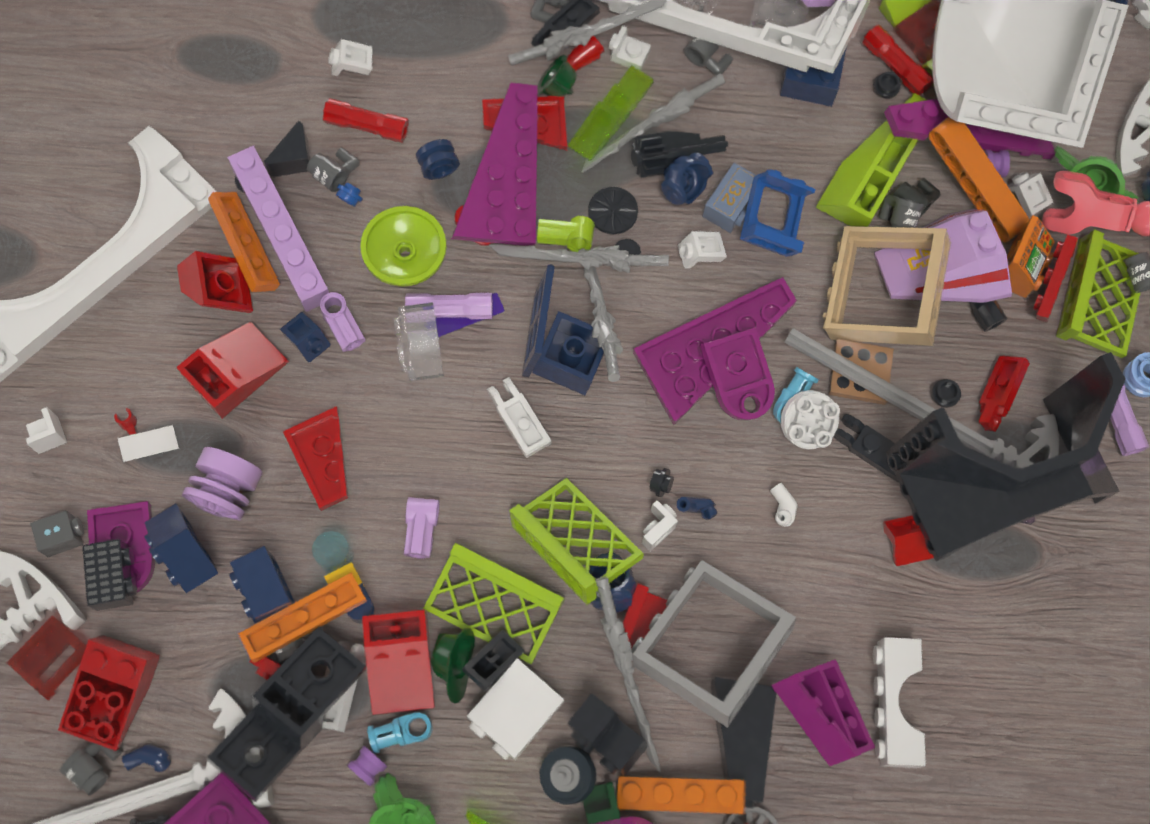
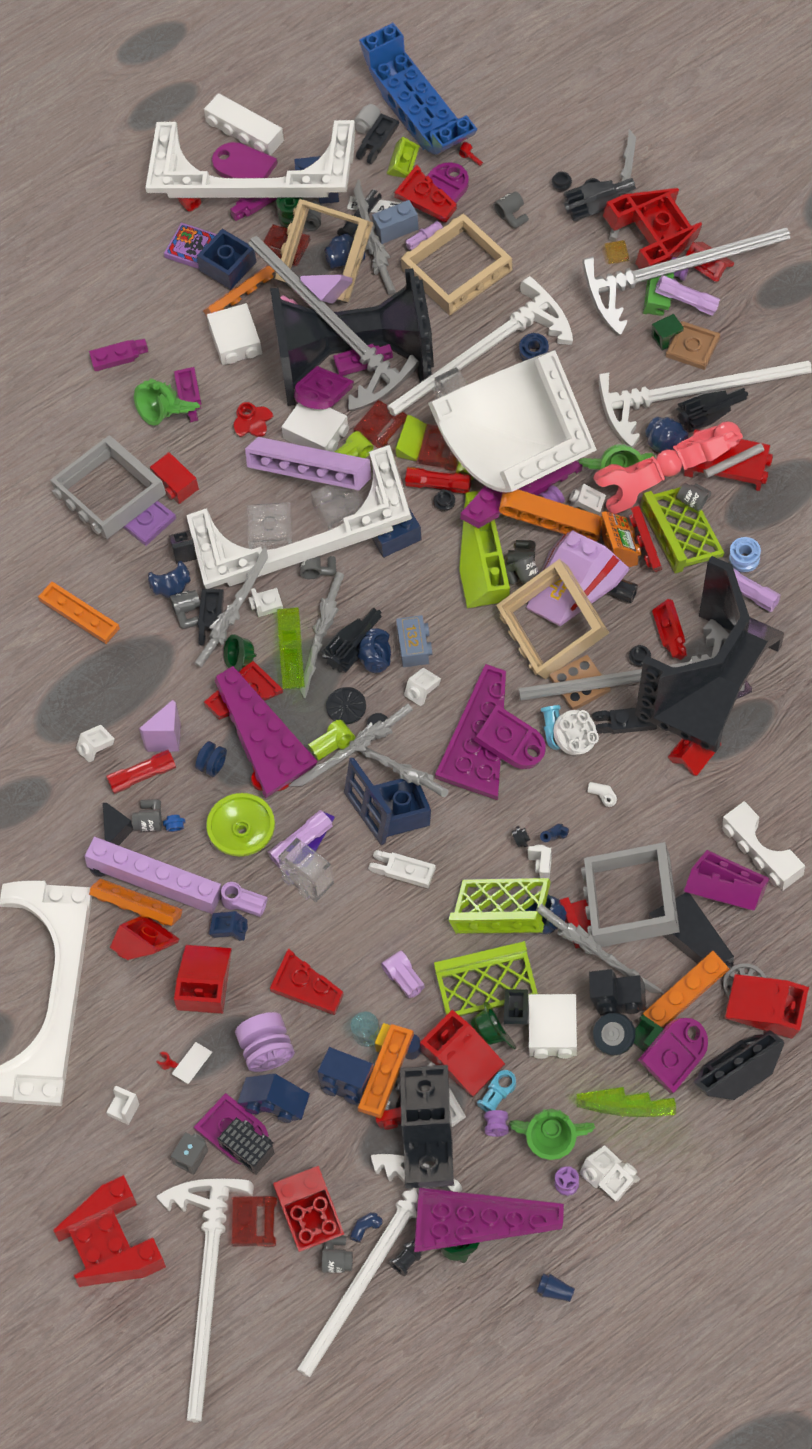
camera: 30 degrees left, 10 degrees down
red cone [567,36,604,71] -> none
blue window [740,169,816,257] -> none
none -> lavender slope [139,700,181,752]

